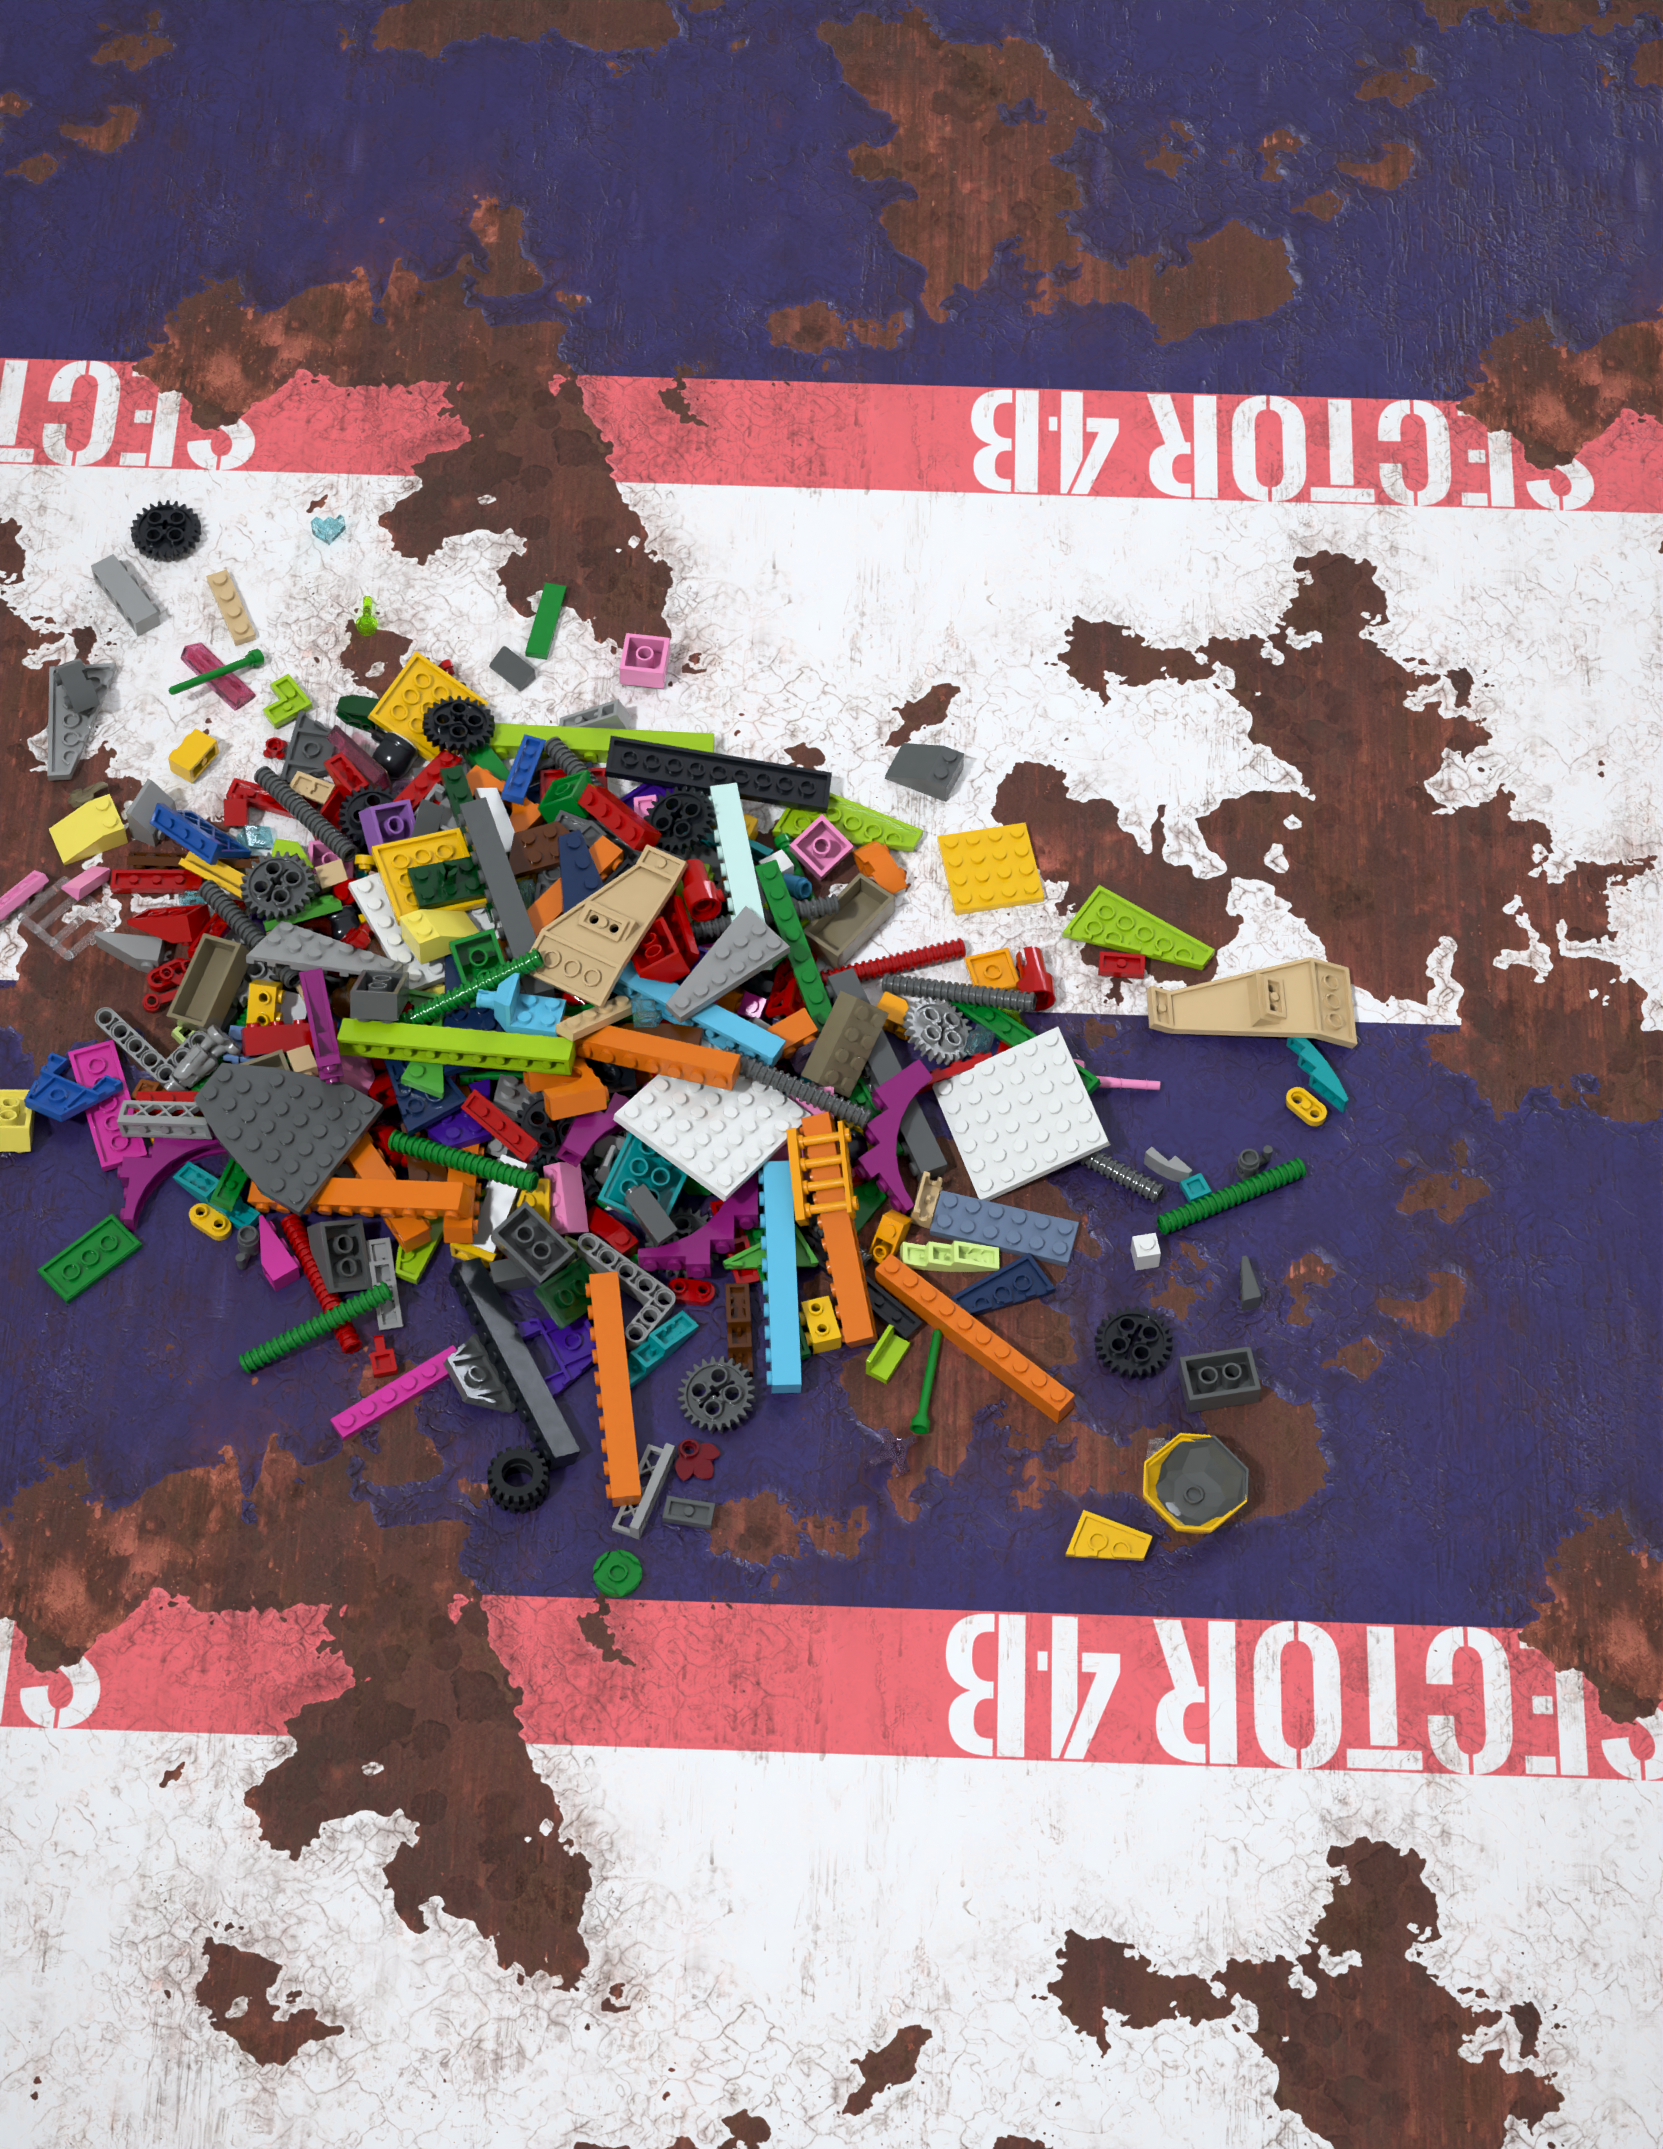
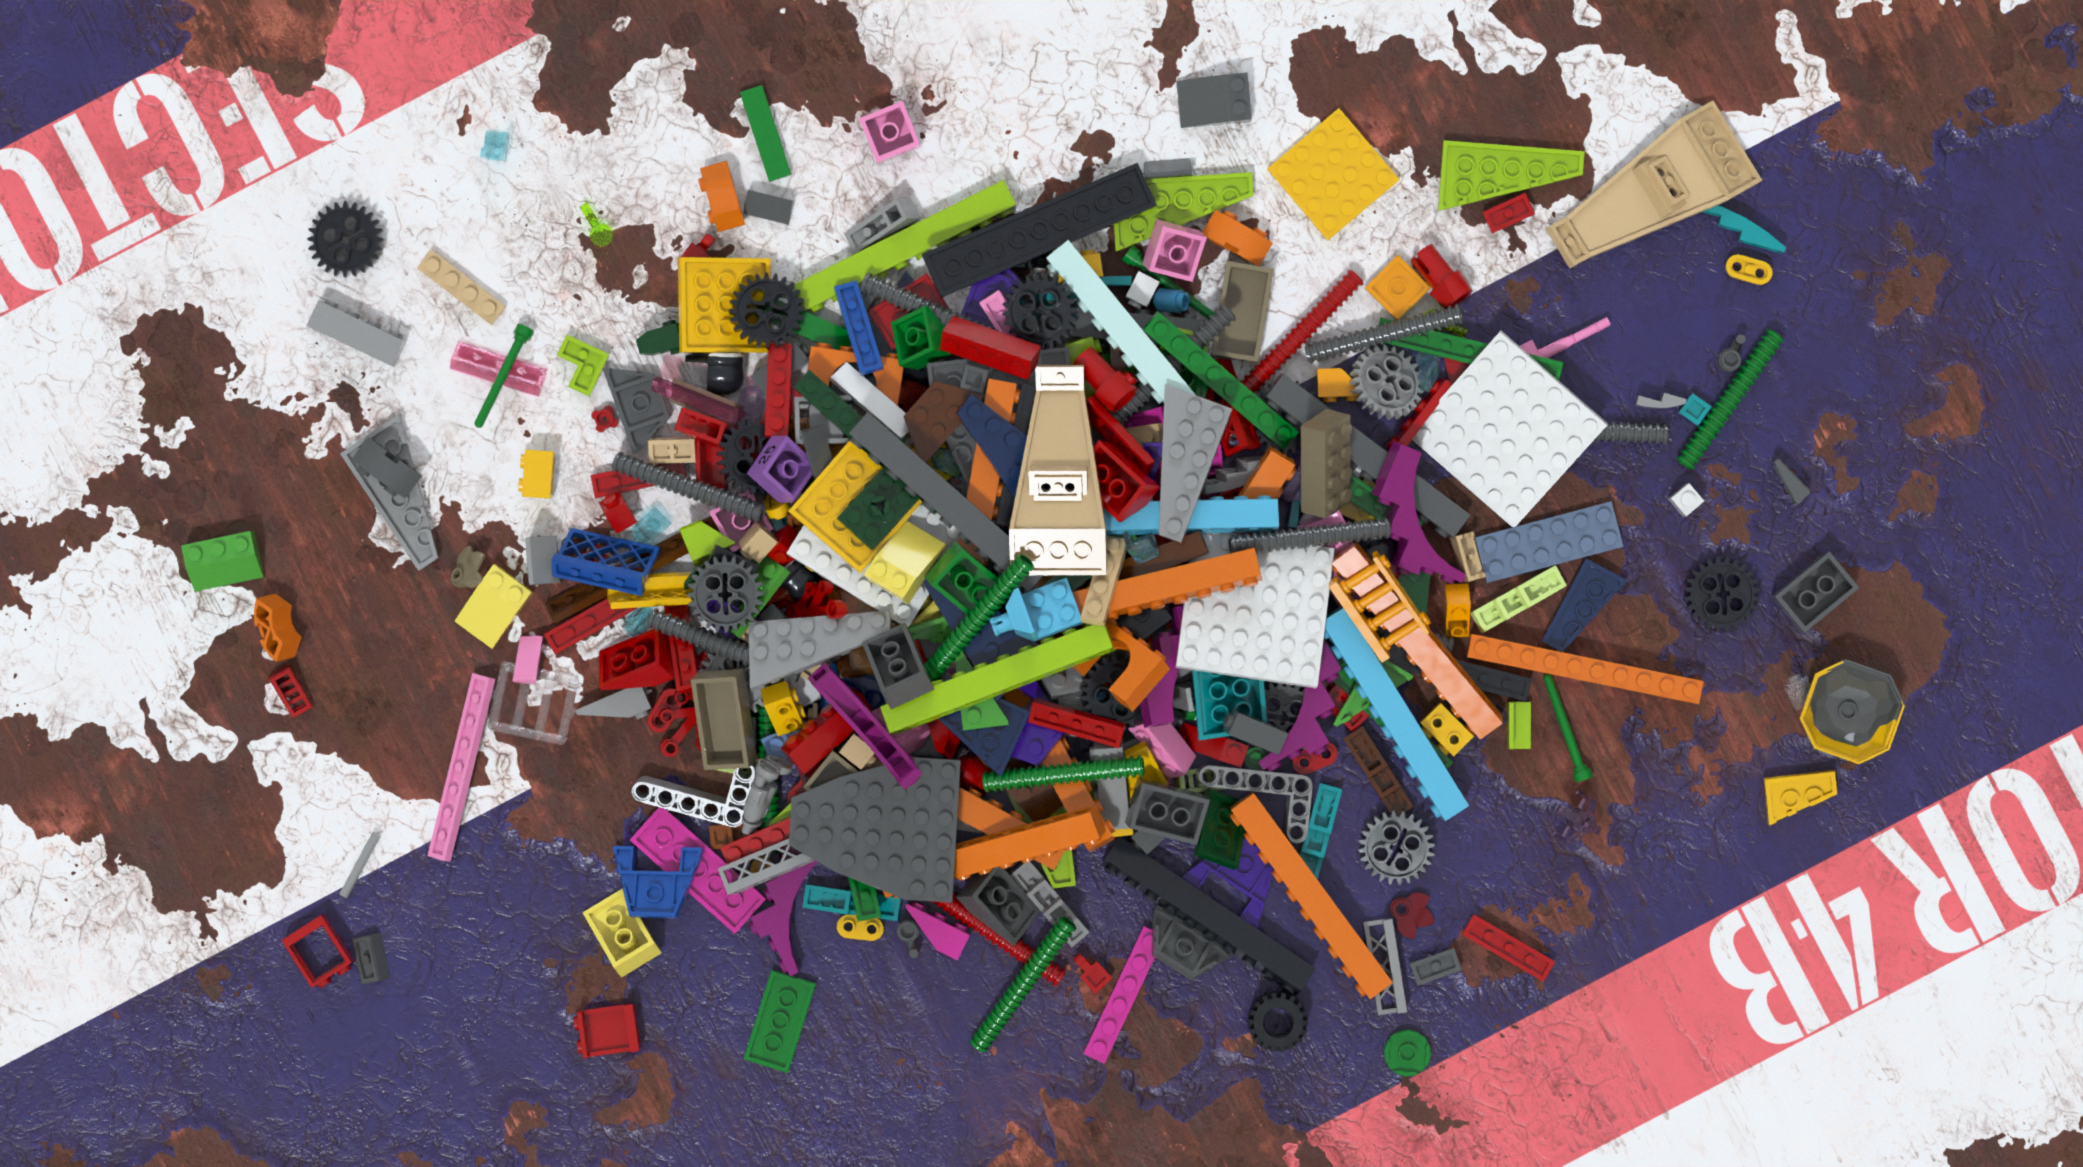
camera: 30 degrees left, 30 degrees up
none -> orange brick [698,161,745,232]
none -> dark grey slope [1144,159,1192,179]
none -> red plate [1462,914,1555,982]

